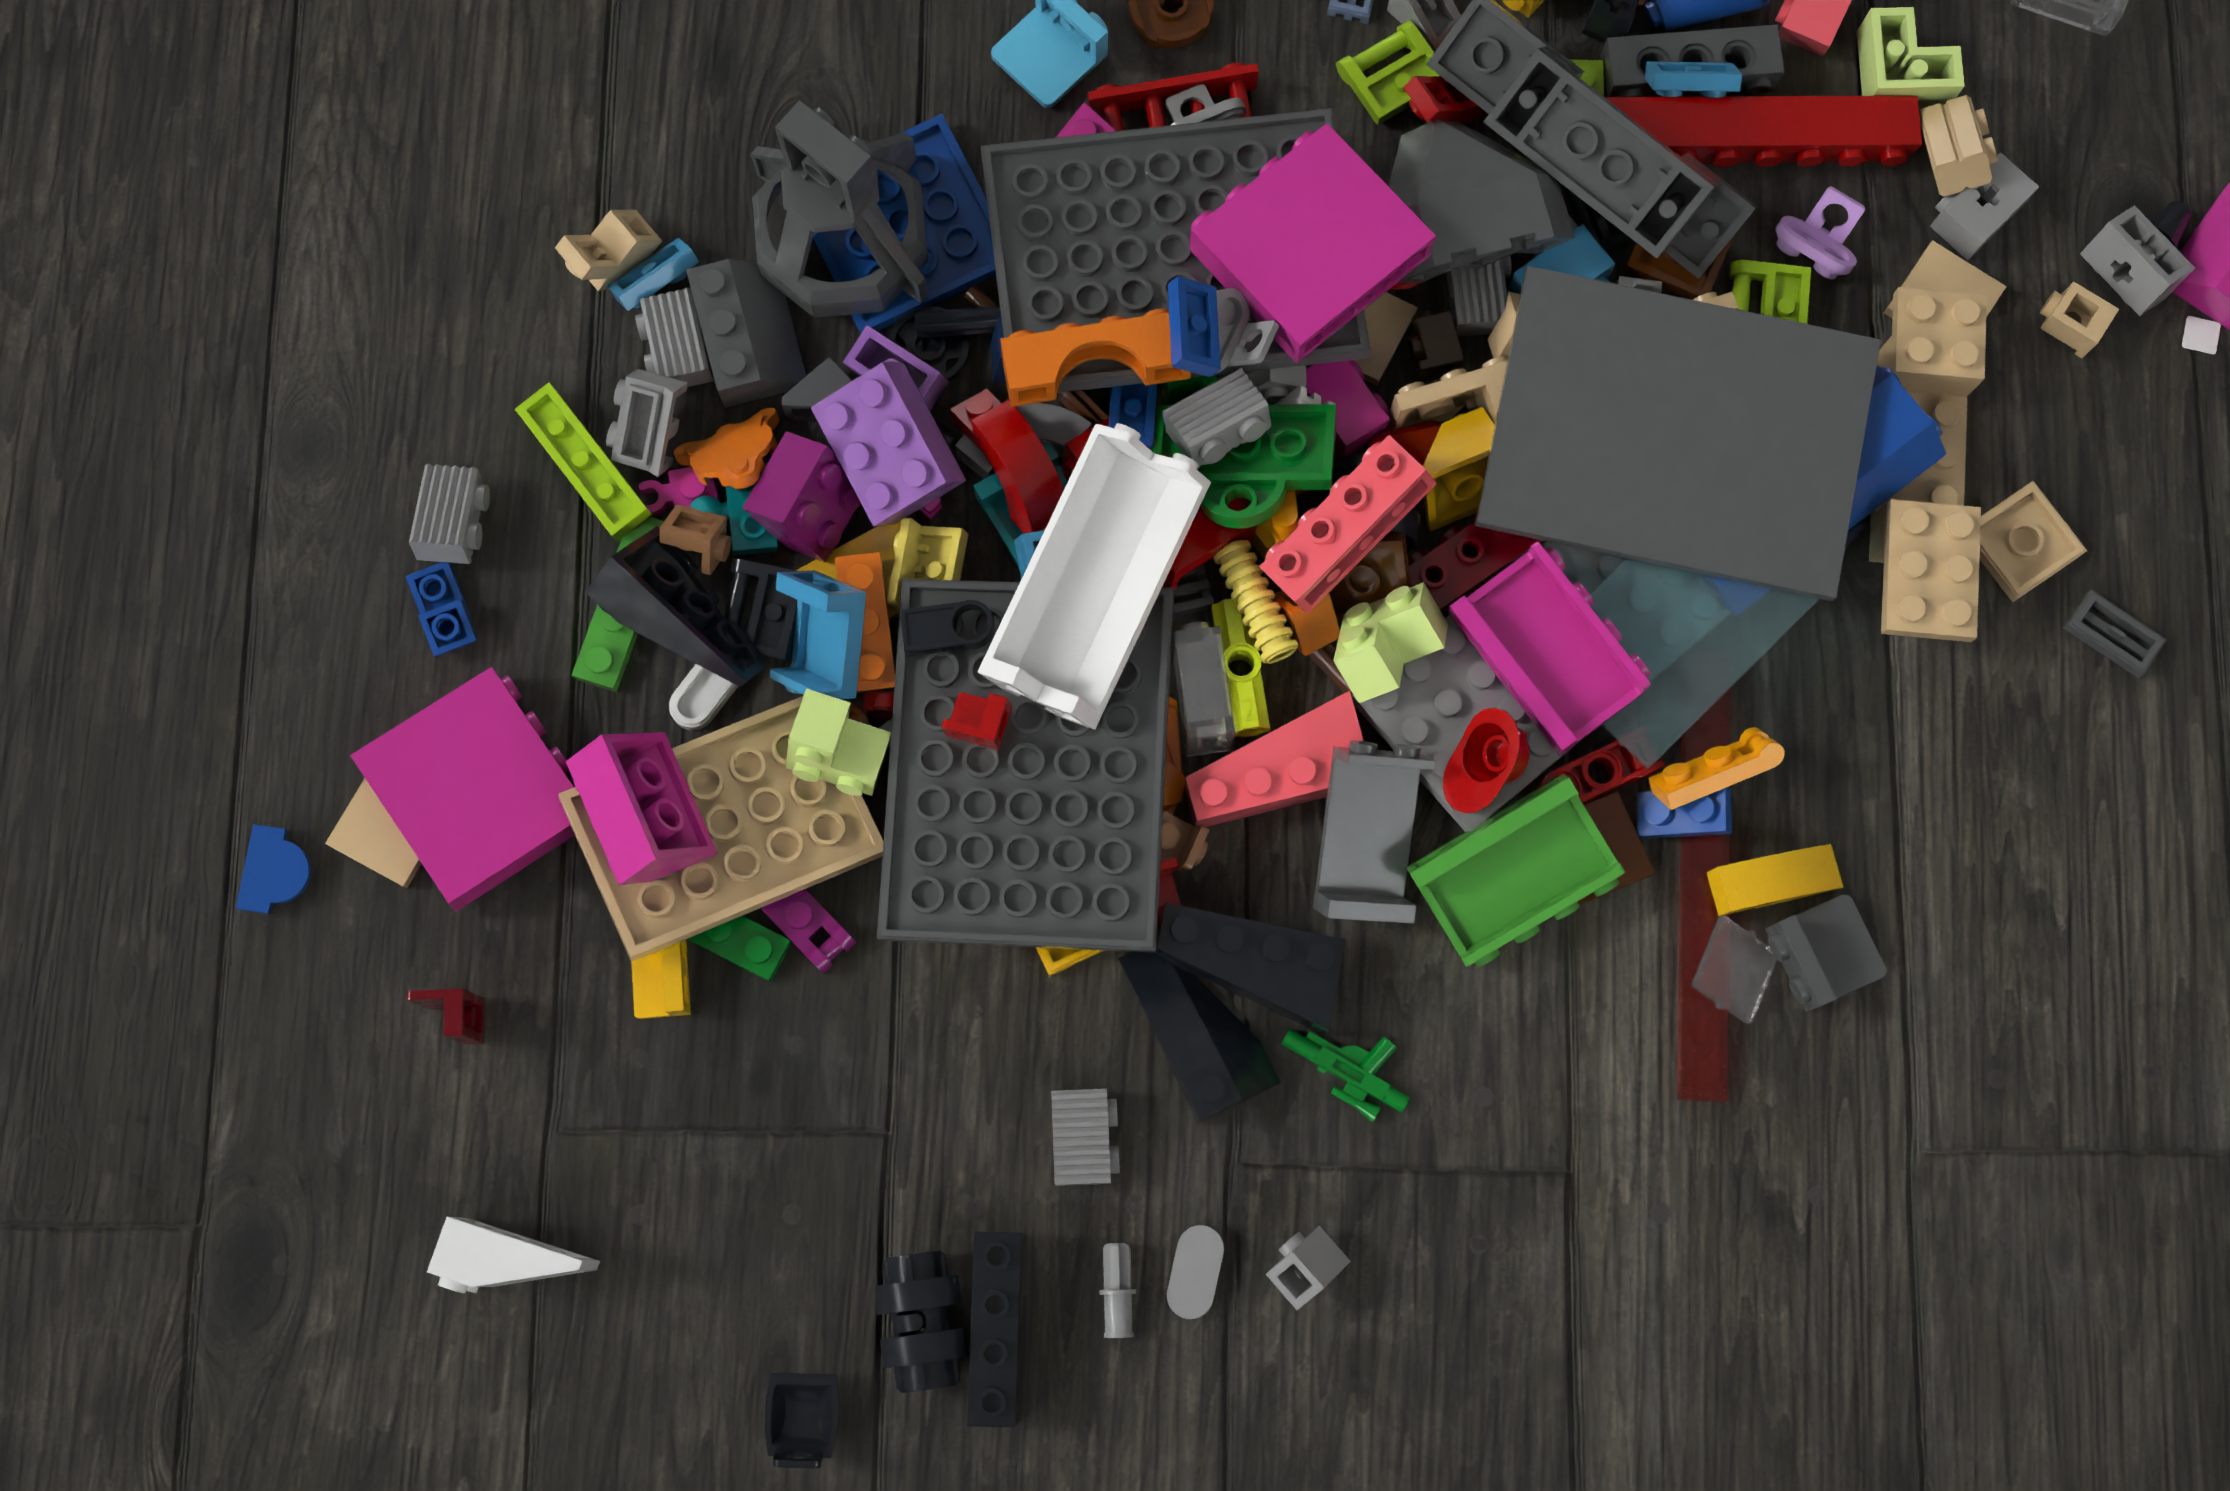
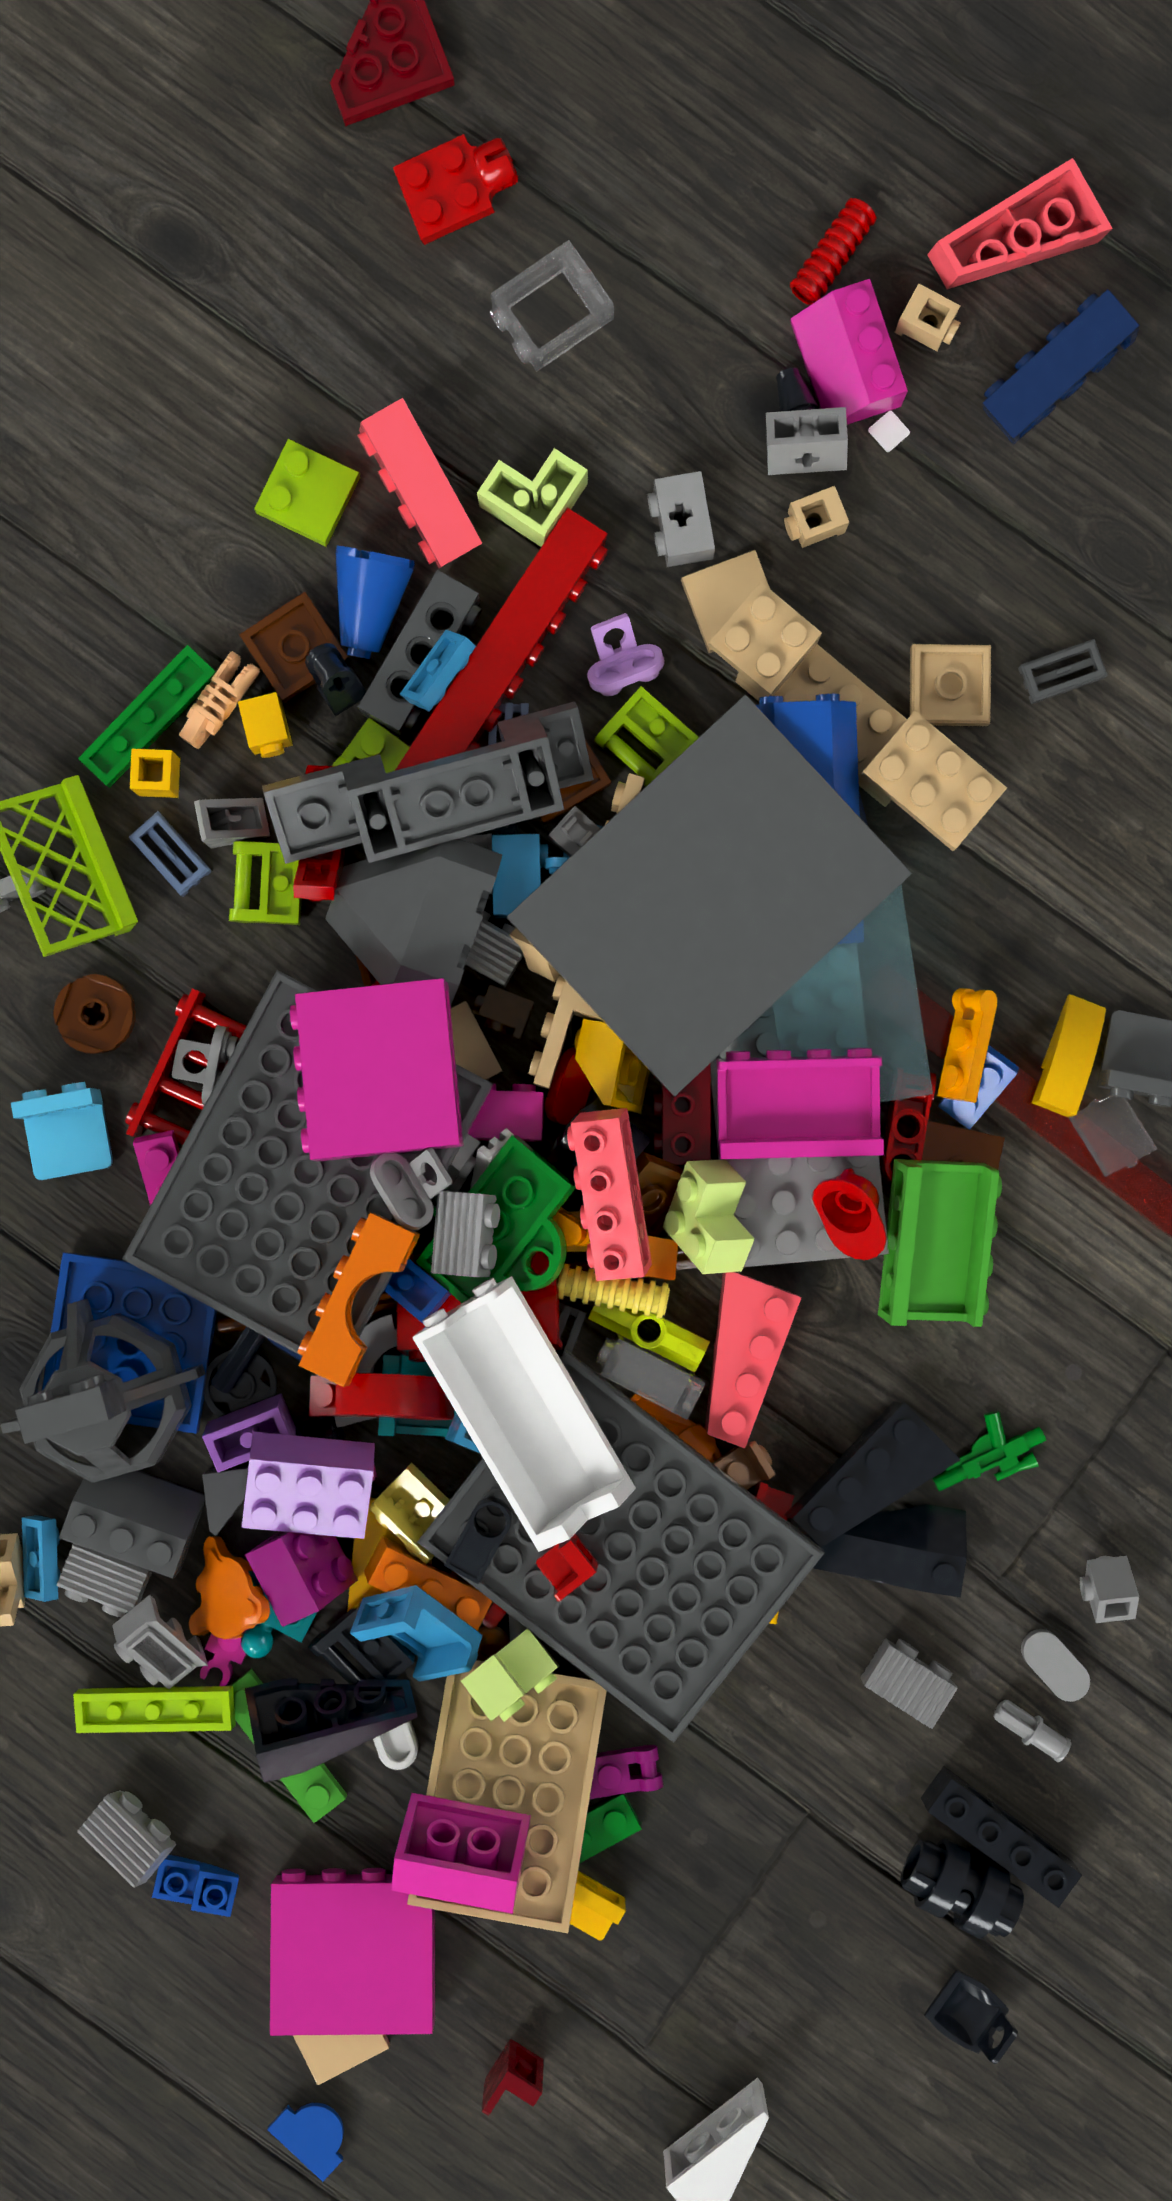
camera: 55 degrees left, 10 degrees up
medium nougat bracket [660,504,732,575] -> none
blue plate [1168,276,1221,377] -> none
dark grey panel [1313,740,1436,923] -> none
tan brick [1919,95,1998,197] -> none

